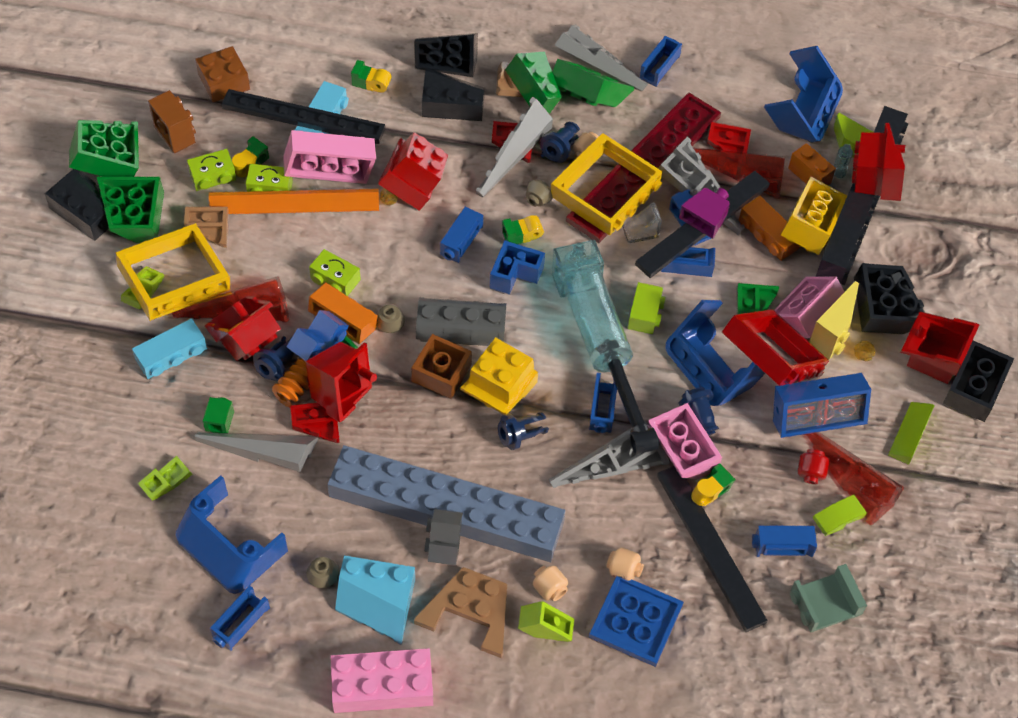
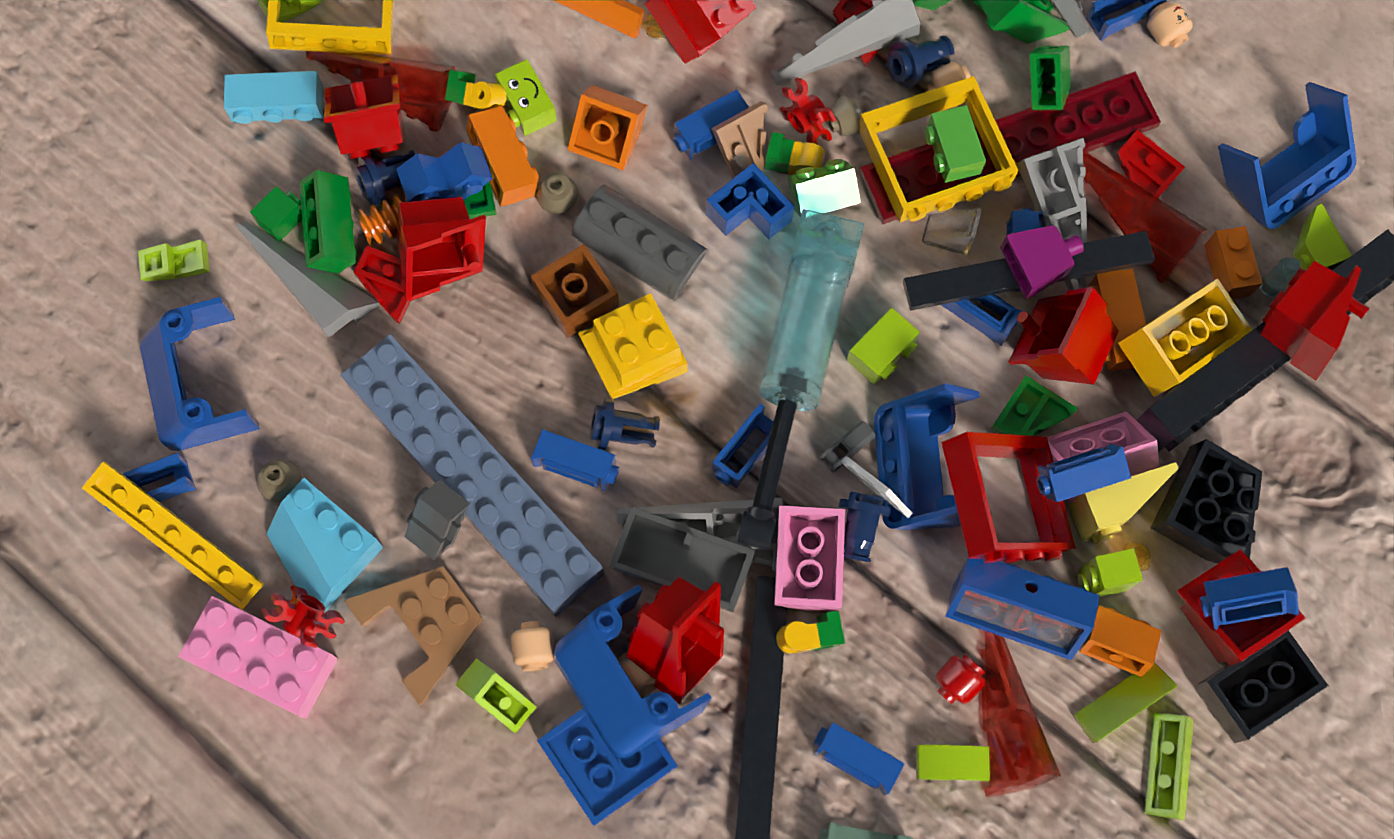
camera: 30 degrees right, 15 degrees up
none -> yellow plate [82,462,265,610]
none -> red pin [262,585,345,648]
none -> green brick [299,170,356,274]
none -> leg [445,69,506,109]
none -> blue window [531,429,620,492]
none -> blue windscreen [554,585,712,758]
none -> orange slope [567,85,648,170]
none -> dark grey container [608,506,755,613]
none -> red piece [626,576,724,704]
none -> medium nougat wing [711,101,768,179]
none -> red pin [779,77,836,145]
none -> brick [788,159,861,219]
none -> dark grey bar [819,421,875,473]
none -> white window [841,456,912,518]
none -> bright green brick [924,105,986,183]
none -> red piece [1008,287,1119,385]
none -> green torso [1029,45,1071,110]
none -> blue window [1037,443,1131,502]
none -> lime brick [1077,548,1143,598]
none -> orange brick [1079,606,1162,677]
none -> lime slope [1145,713,1193,821]
none -> light nougat head [1147,1,1193,48]
none -> blue window [1200,567,1299,630]

